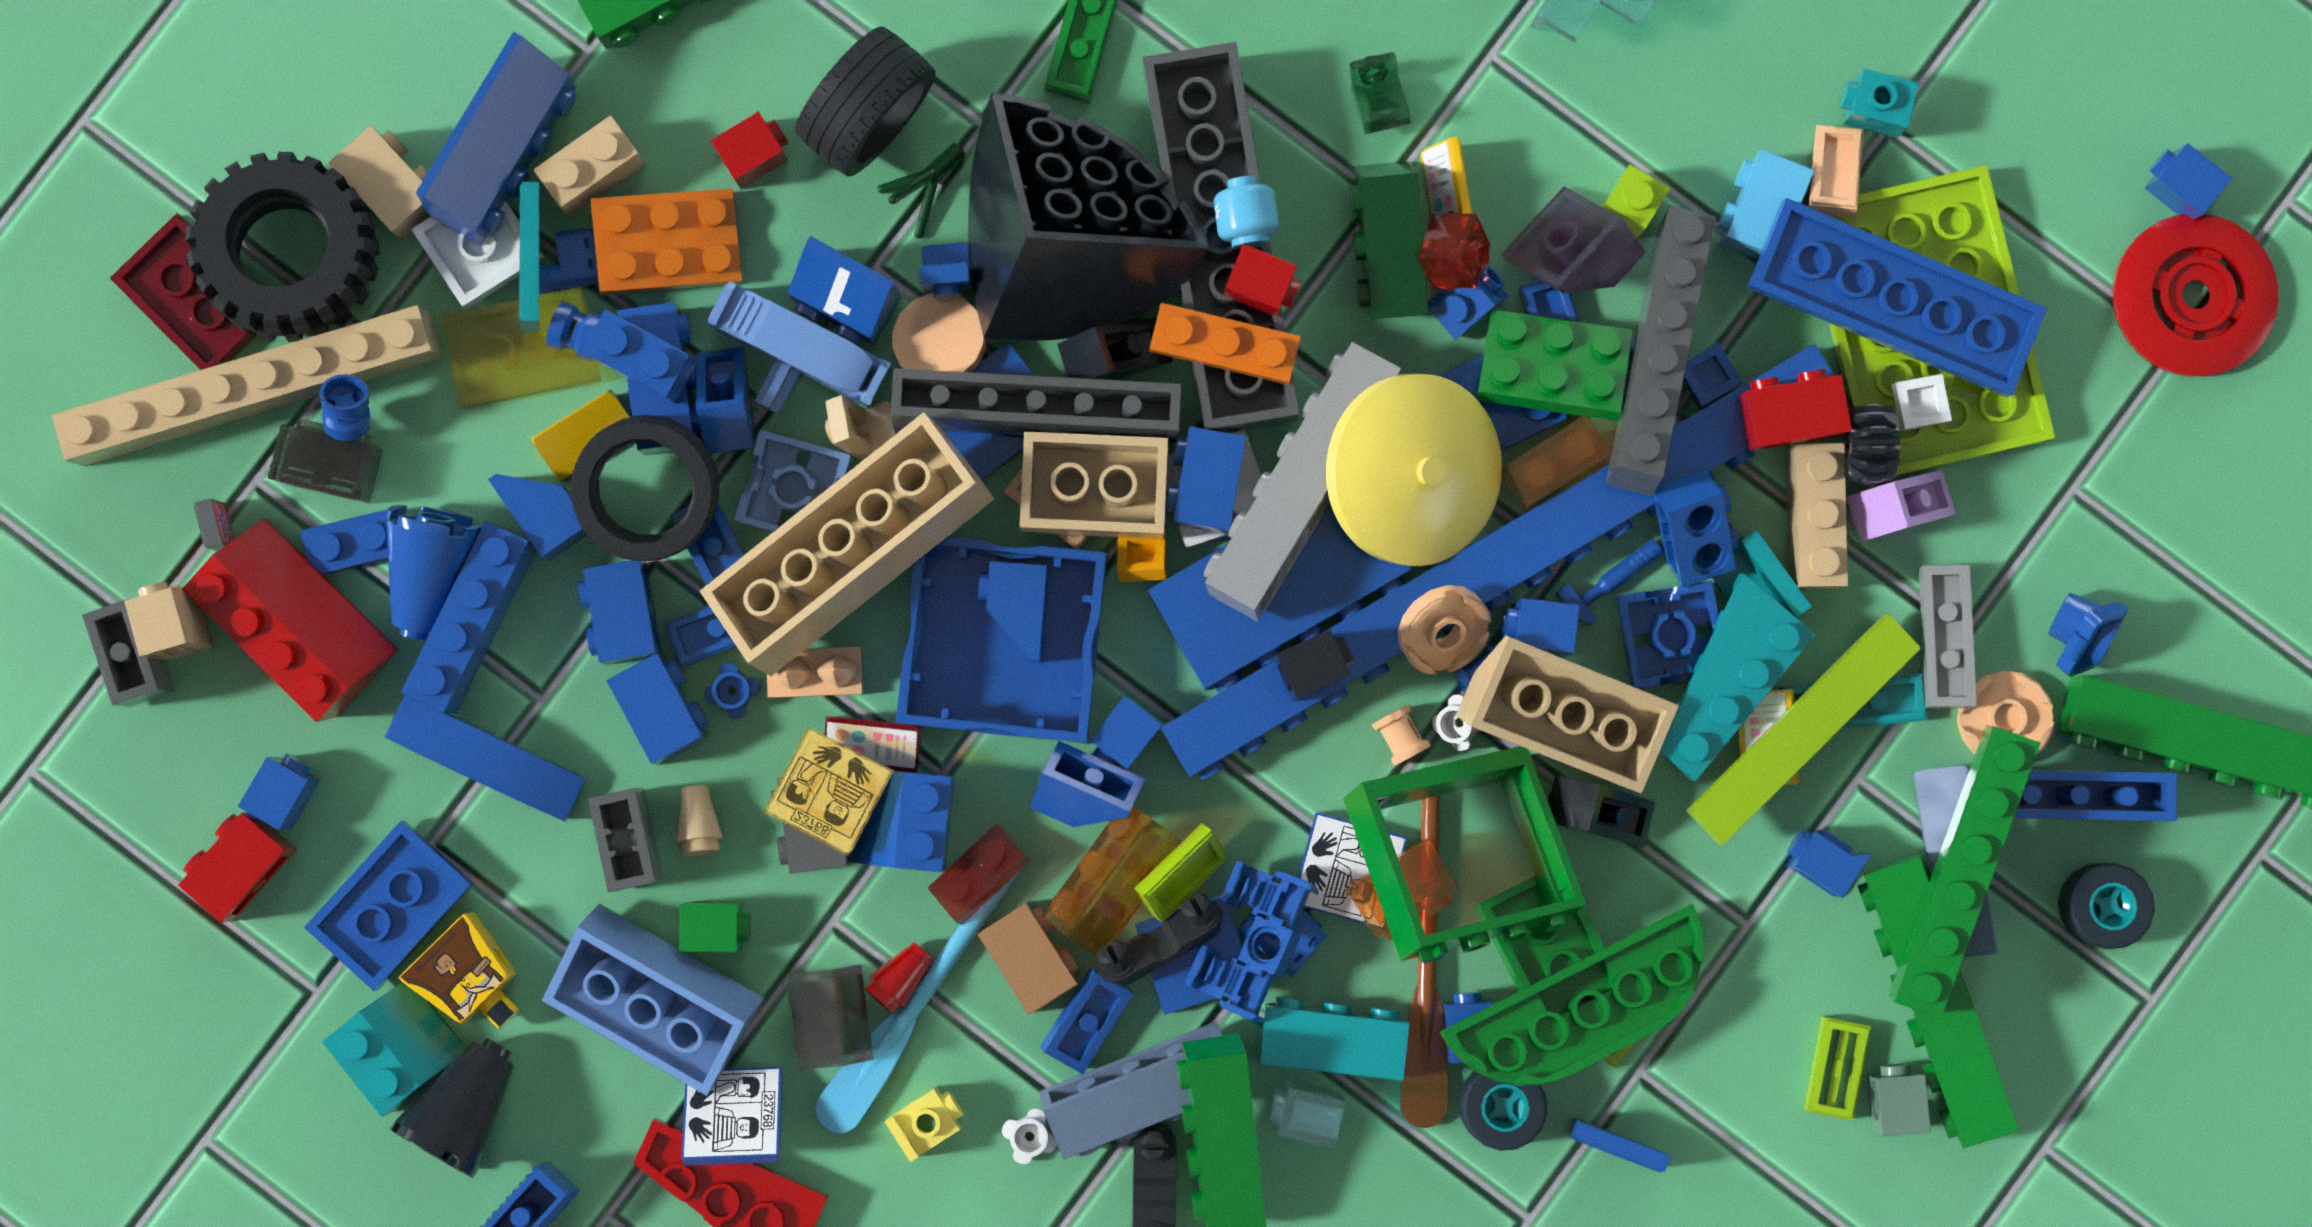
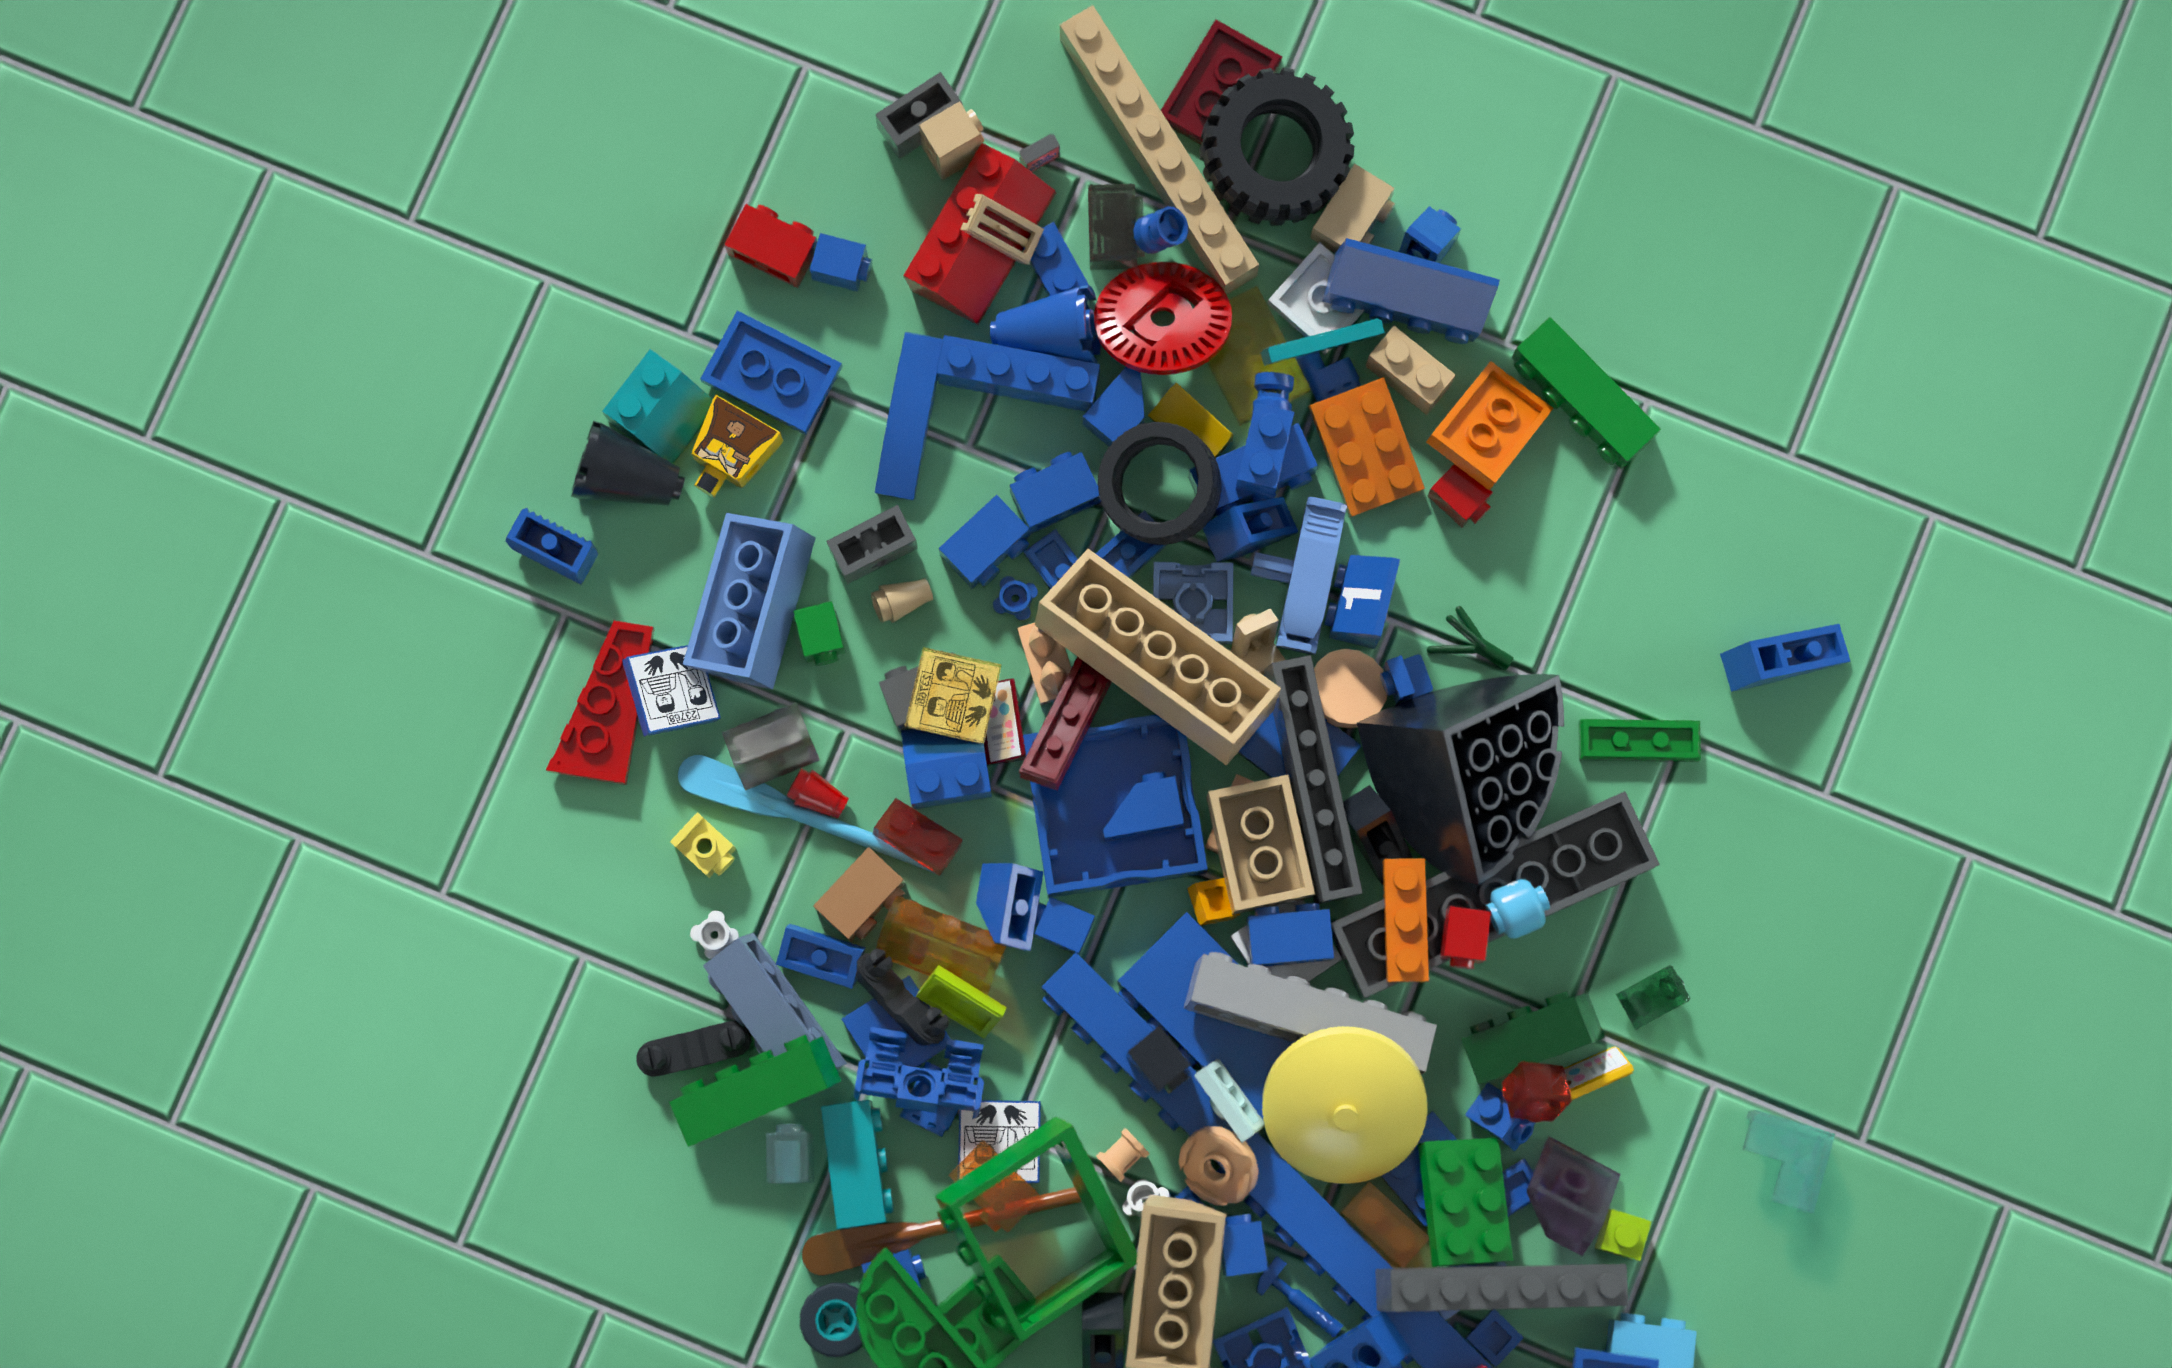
camera: 75 degrees right, 5 degrees down
black tyre [795,26,936,177] -> none
none -> tan tile [960,194,1044,265]
none -> dark red tile [1019,657,1112,790]
none -> red piece [1094,262,1232,375]
none -> light aqua plate [1194,1059,1265,1142]
none -> blue slope [1399,206,1461,263]
none -> orange plate [1426,361,1554,491]

